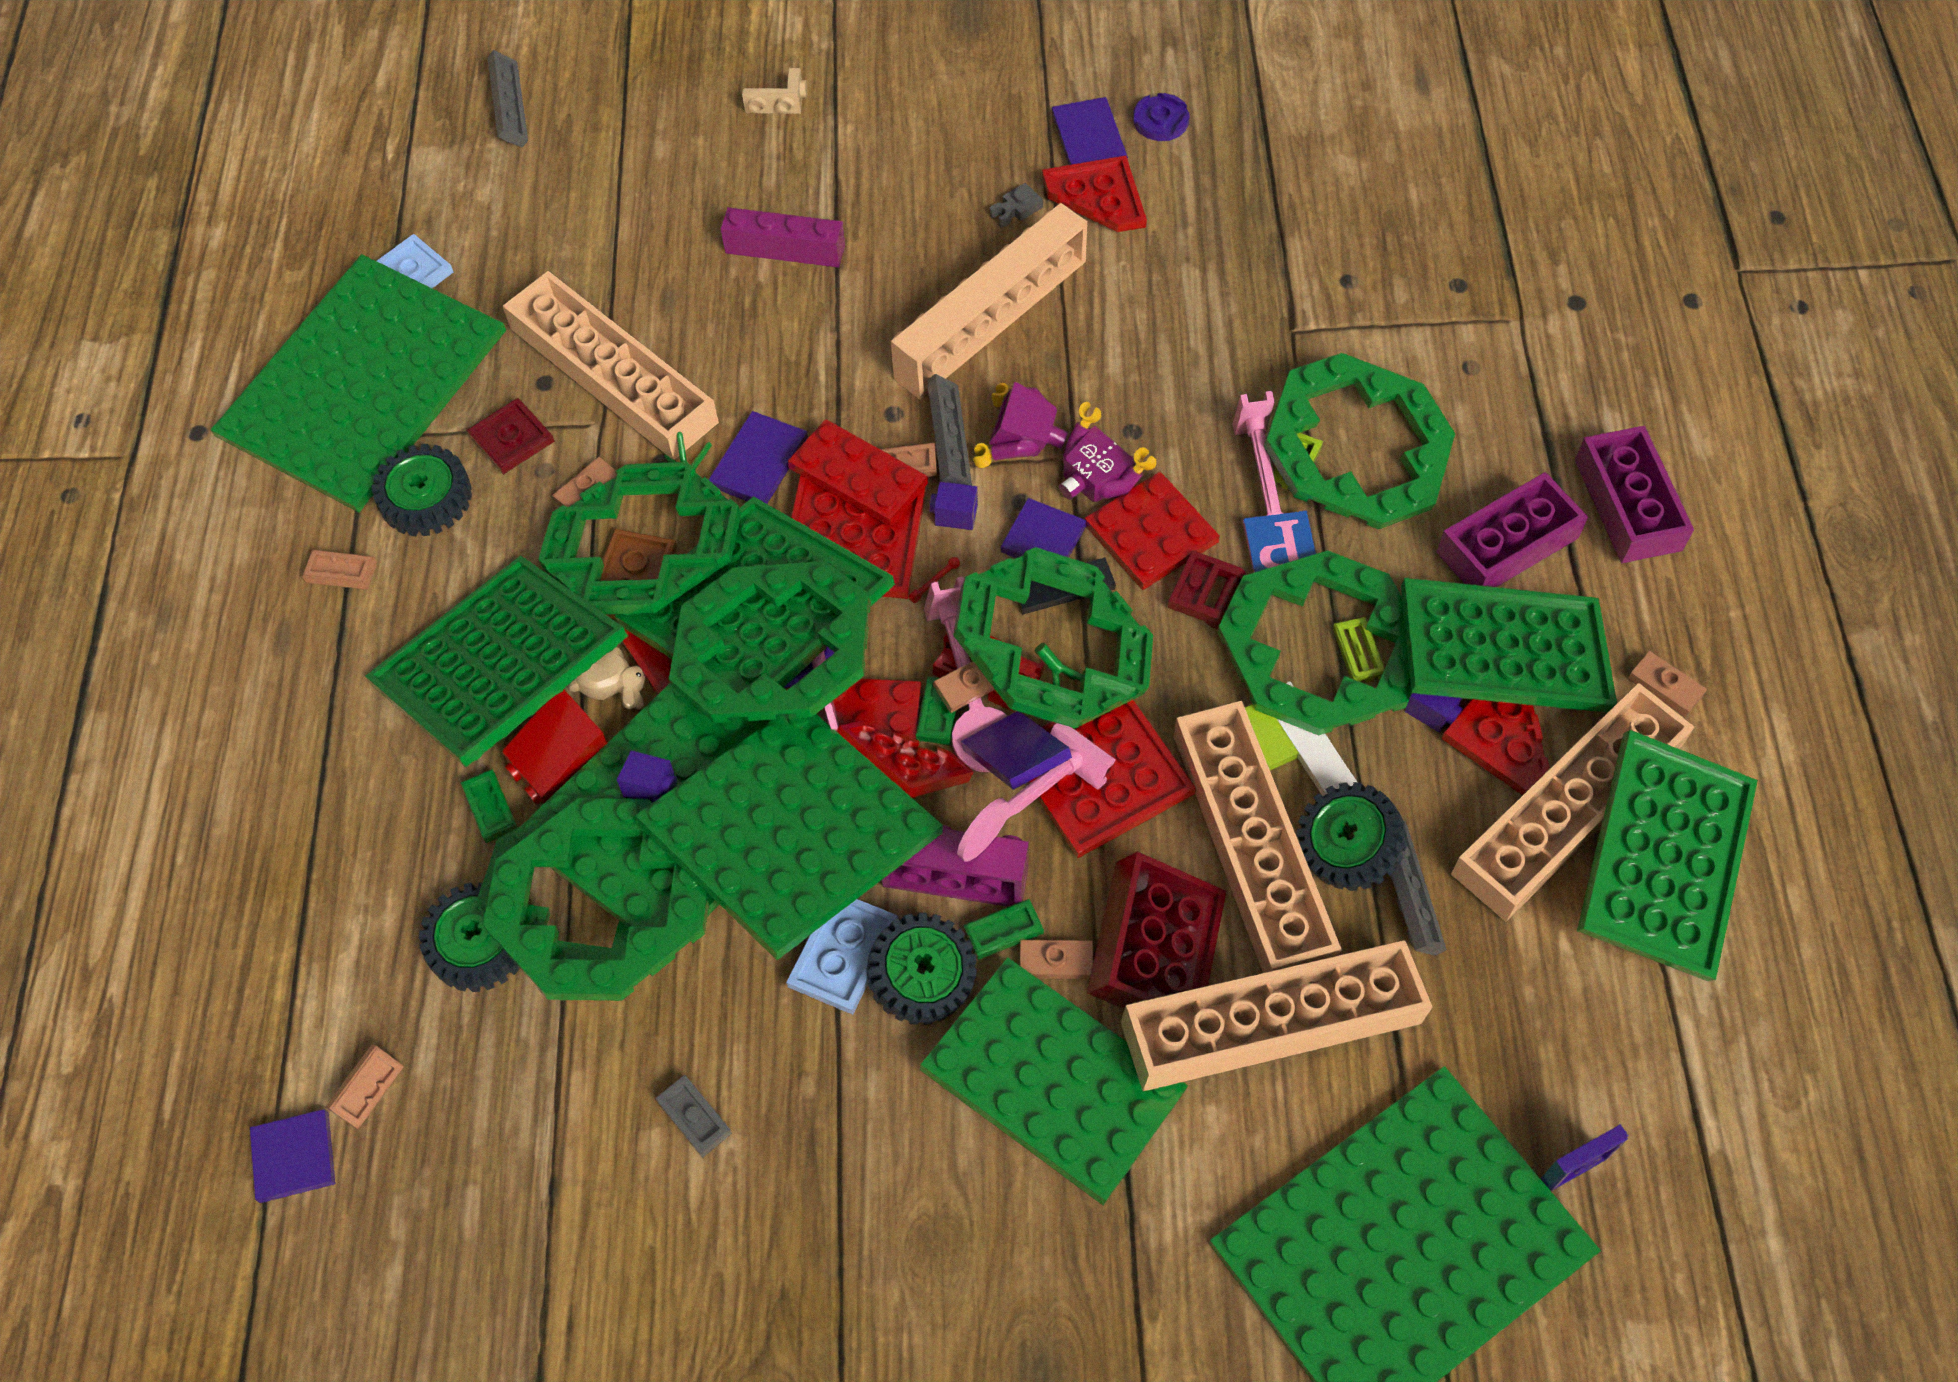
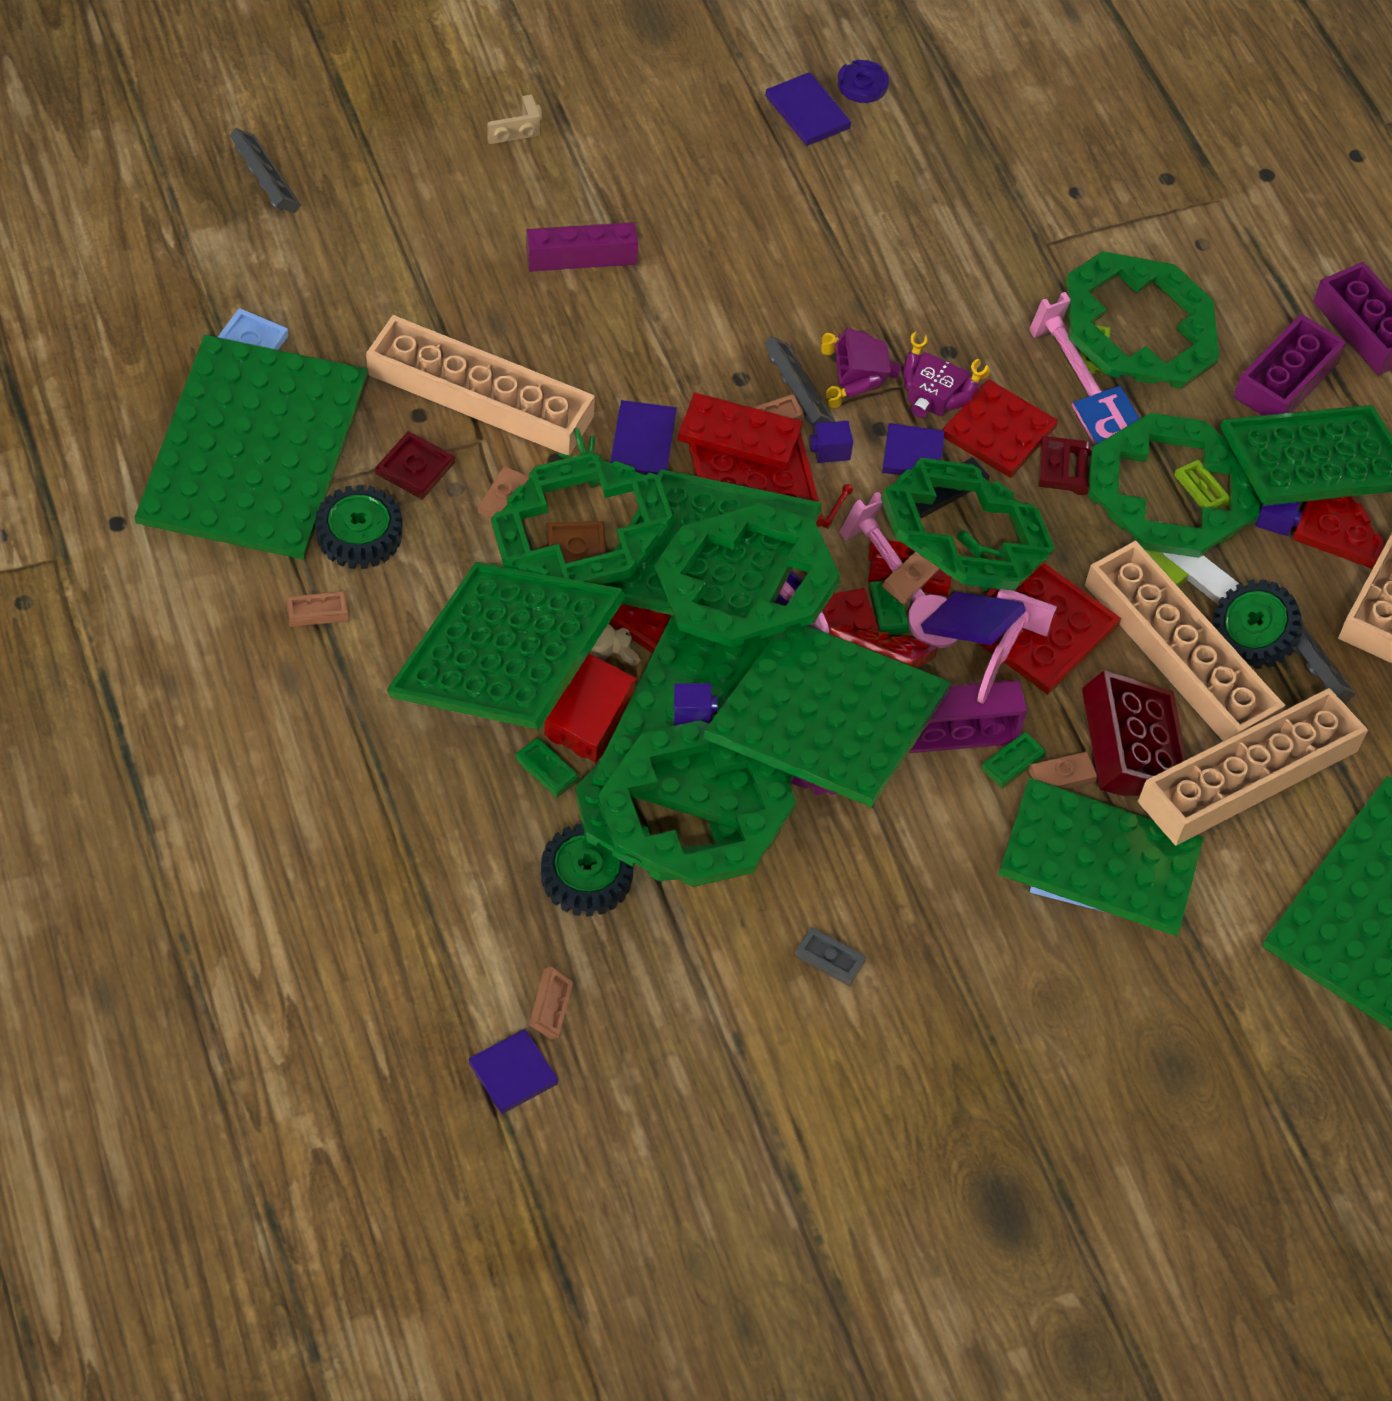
camera: 25 degrees left, 5 degrees down
light blue plate [786,899,899,1015] -> none
wheel [866,913,977,1025] -> none
light nougat brick [891,203,1087,400] -> none
dark grey plate [990,183,1043,228] -> none
red plate [1042,155,1147,232] -> none

